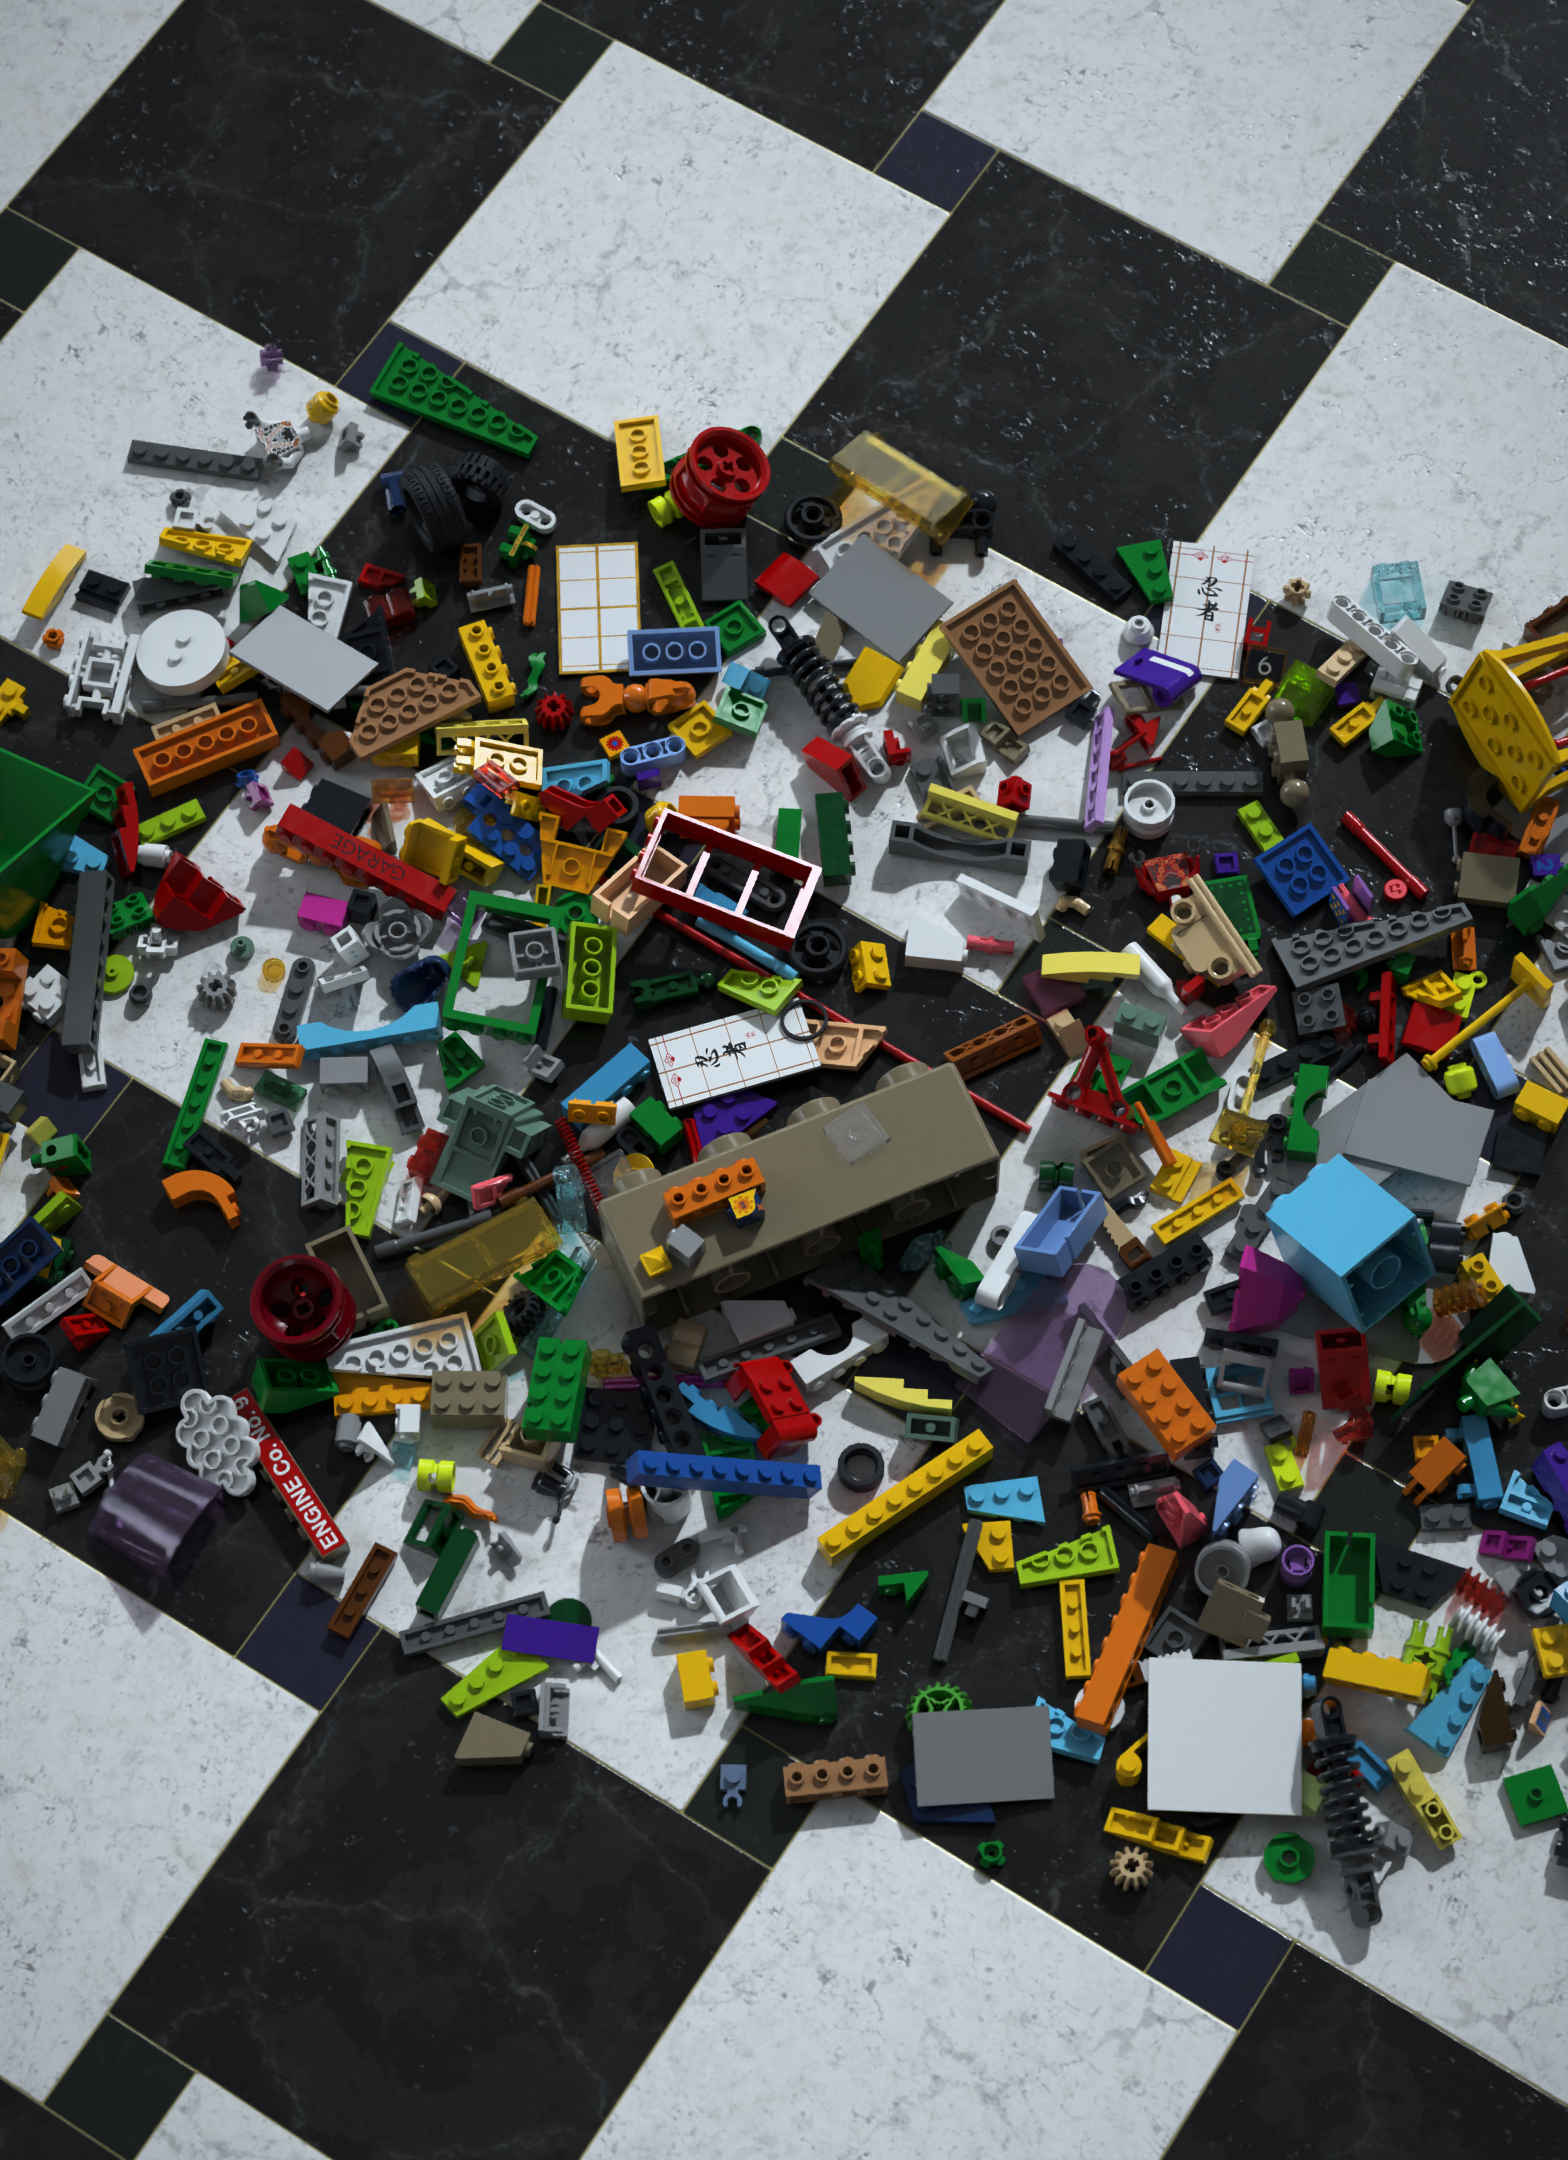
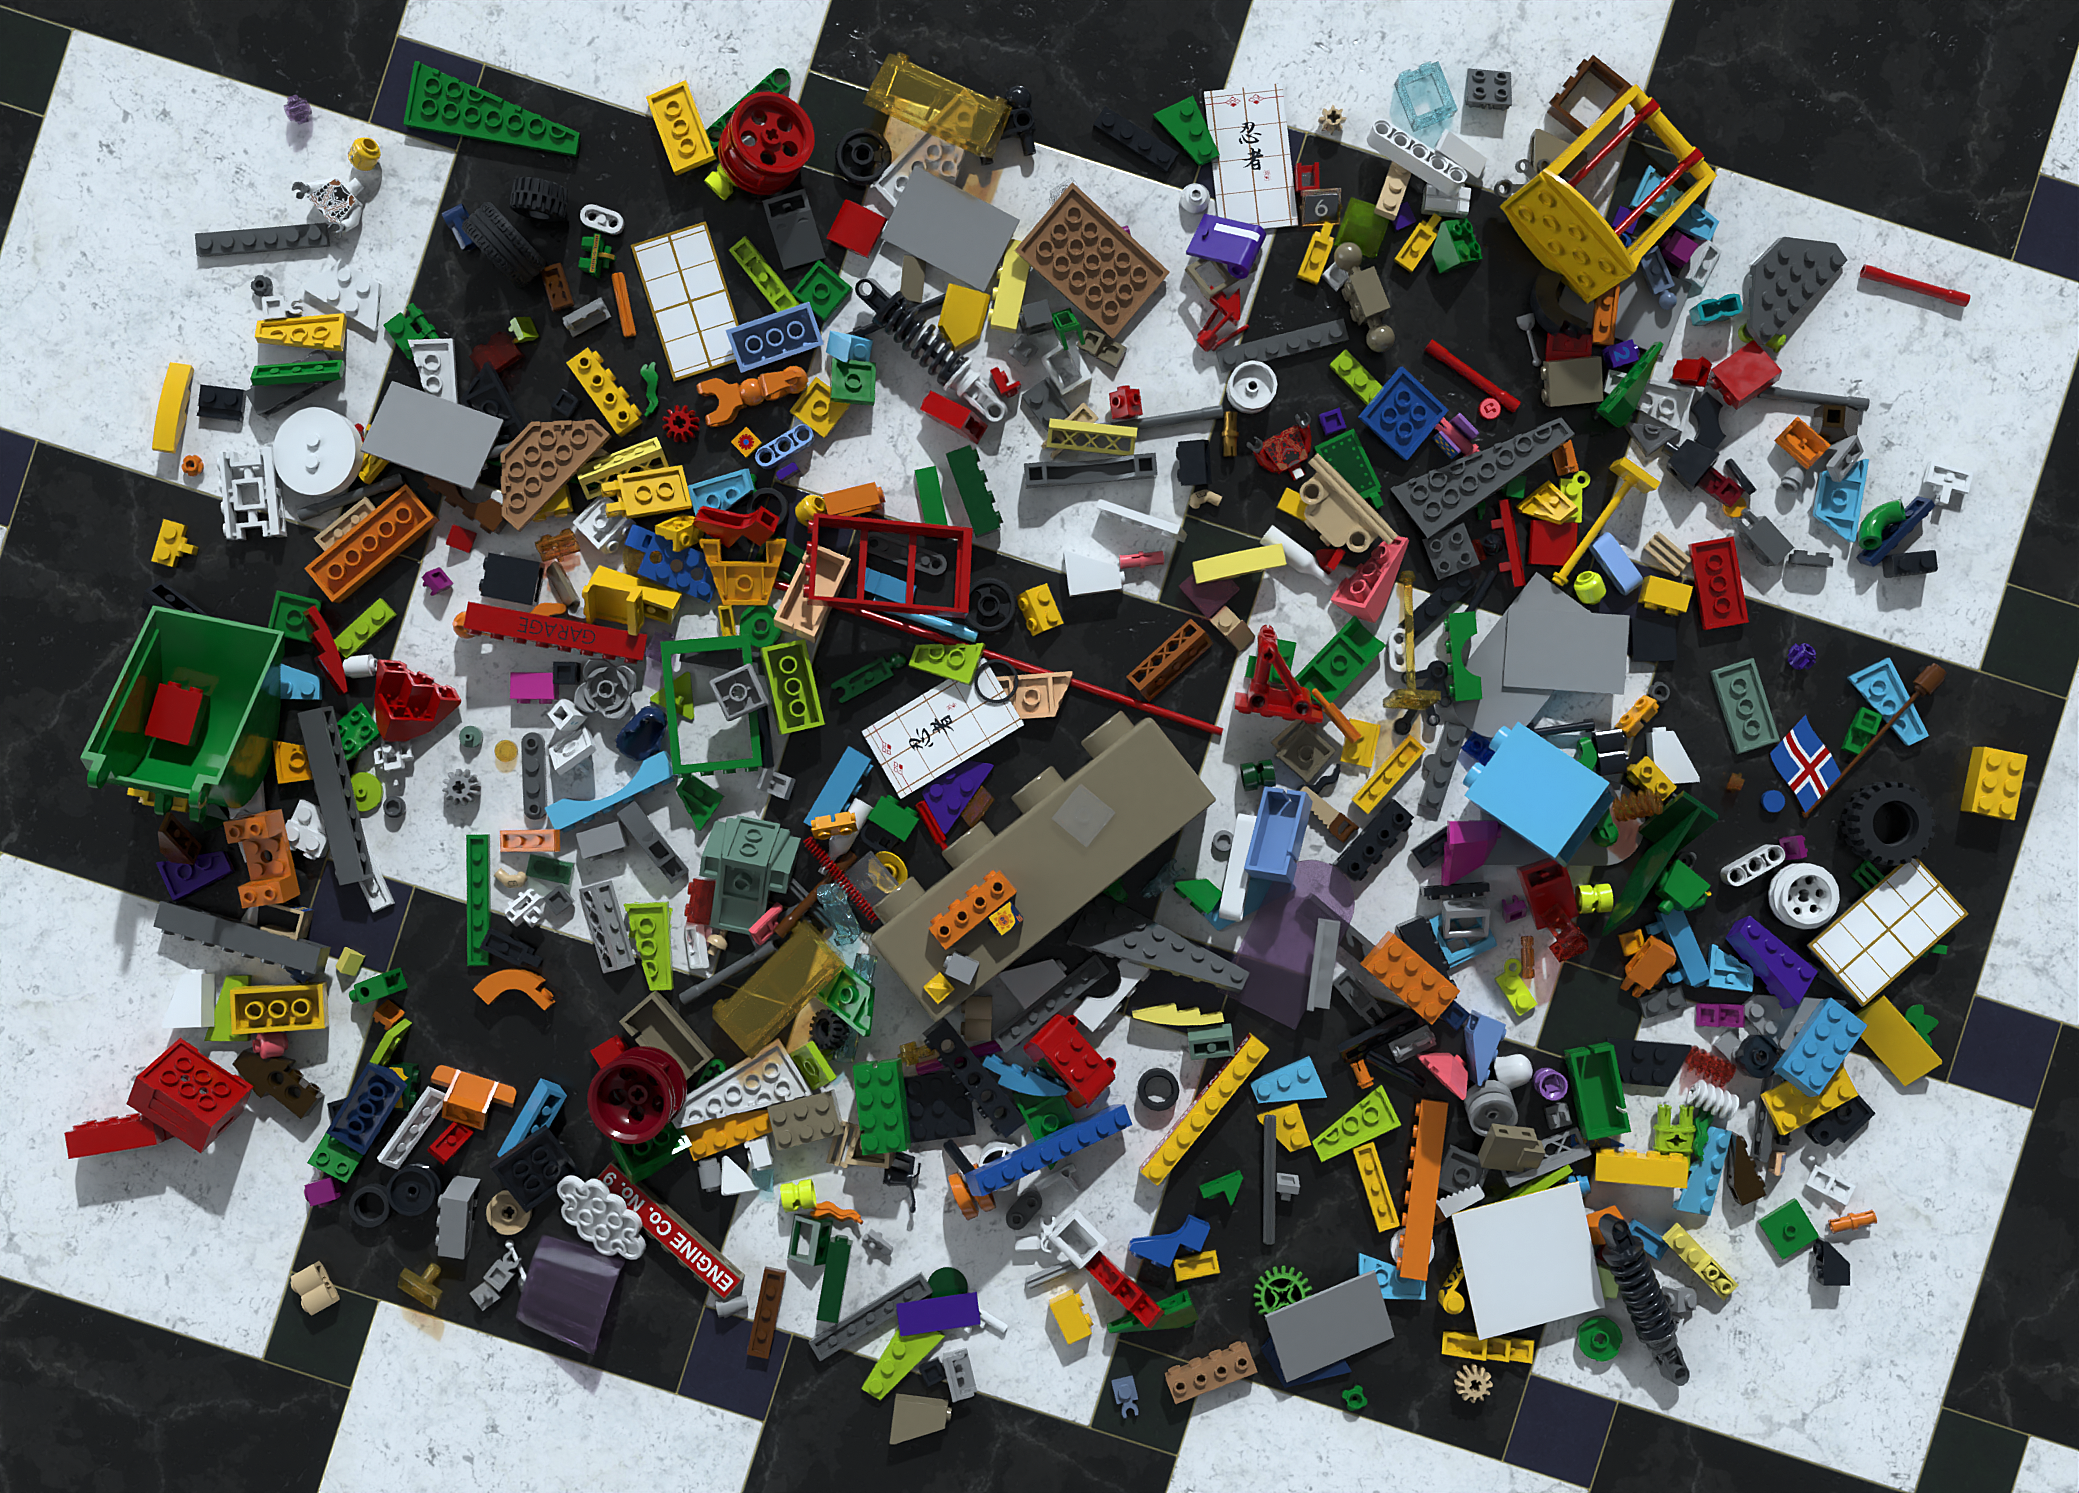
camera: 20 degrees left, 25 degrees up
blue plate [236,770,259,789] -> none
green slope [240,580,289,623] -> none
light grey tile [337,421,365,452] -> none
red tile [357,563,405,592] -> none
clear red tile [473,760,520,799] -> none
black plate [1065,689,1101,730] -> none
lavender tile [1084,706,1114,833] -> none
sand green brick [1113,1001,1167,1049] -> none
black tile [1259,1414,1293,1445] -> none
black piece [1272,1490,1326,1533] -> none

